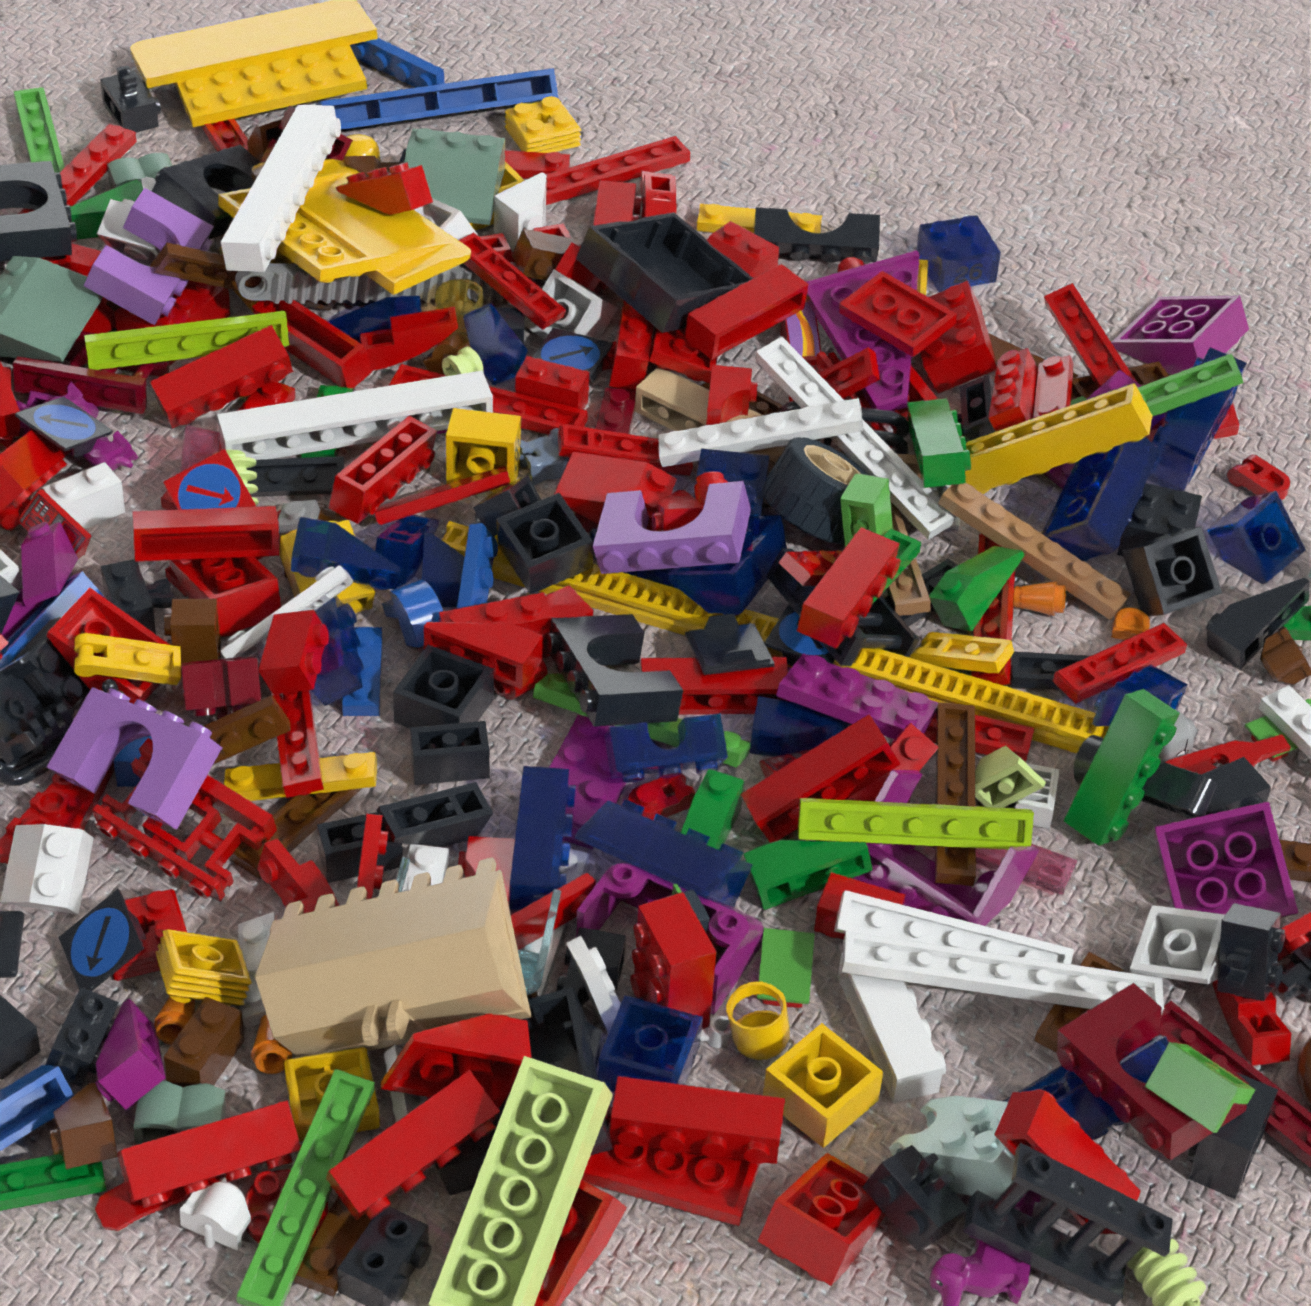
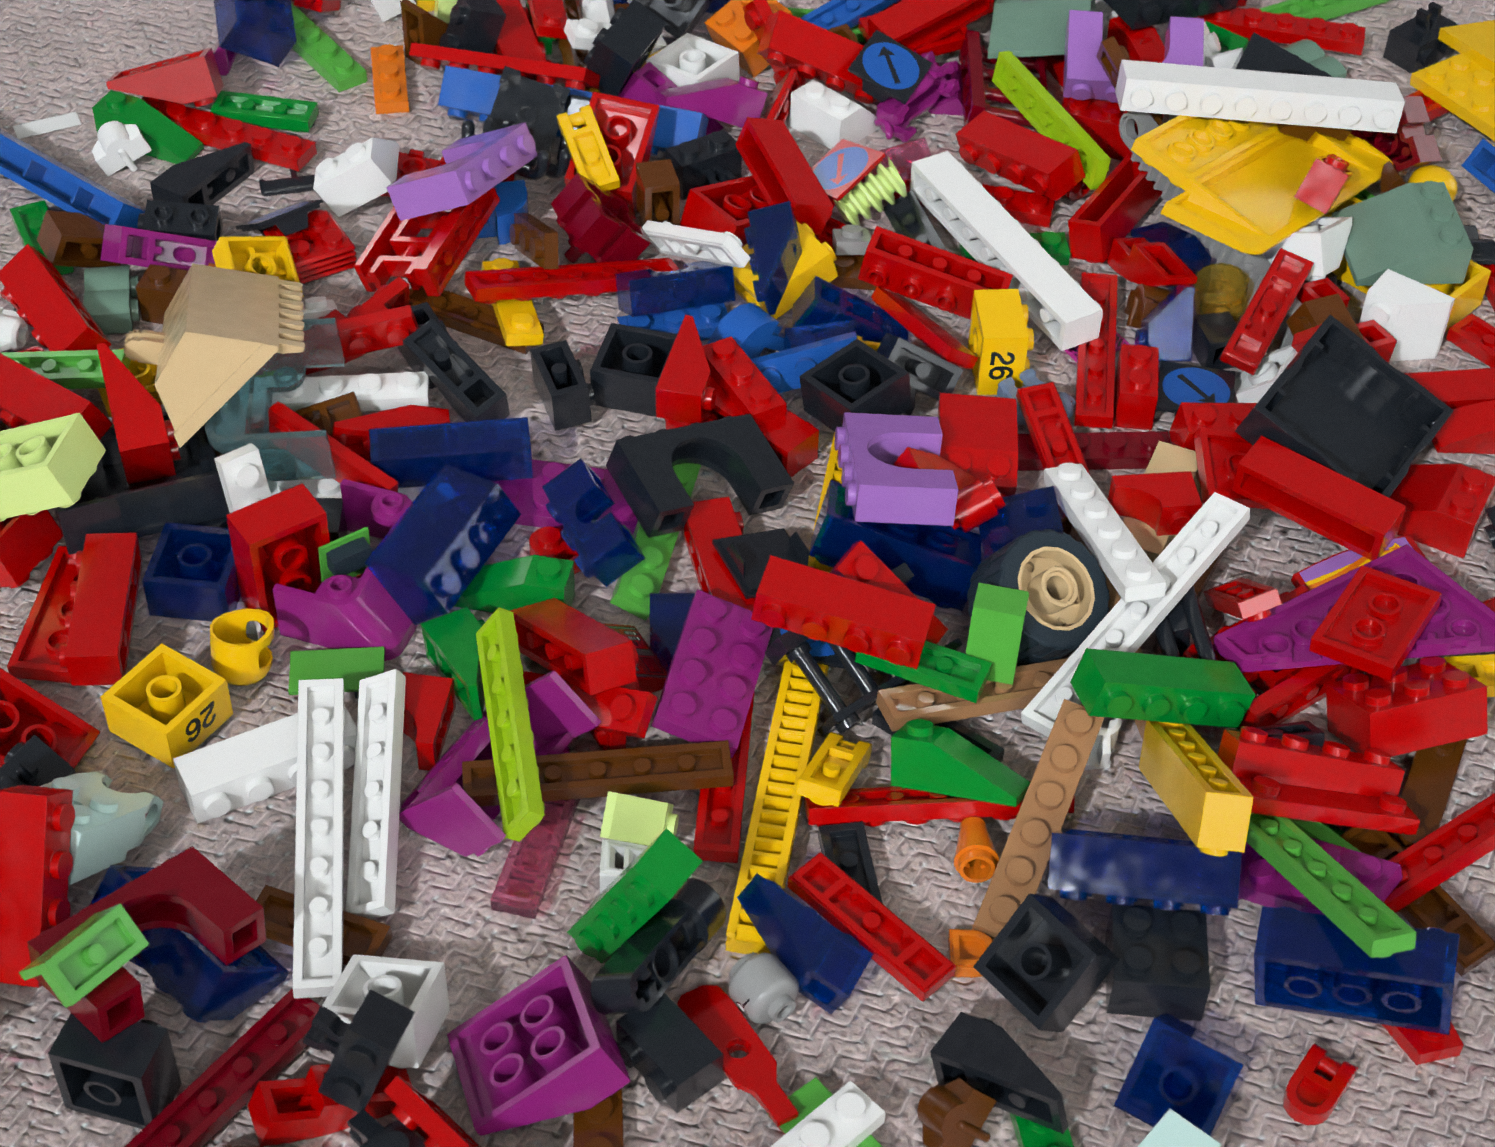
camera: 80 degrees right, 0 degrees up
red brick [258,610,329,694] -> none
yellowish green wheel [442,346,483,376] -> none

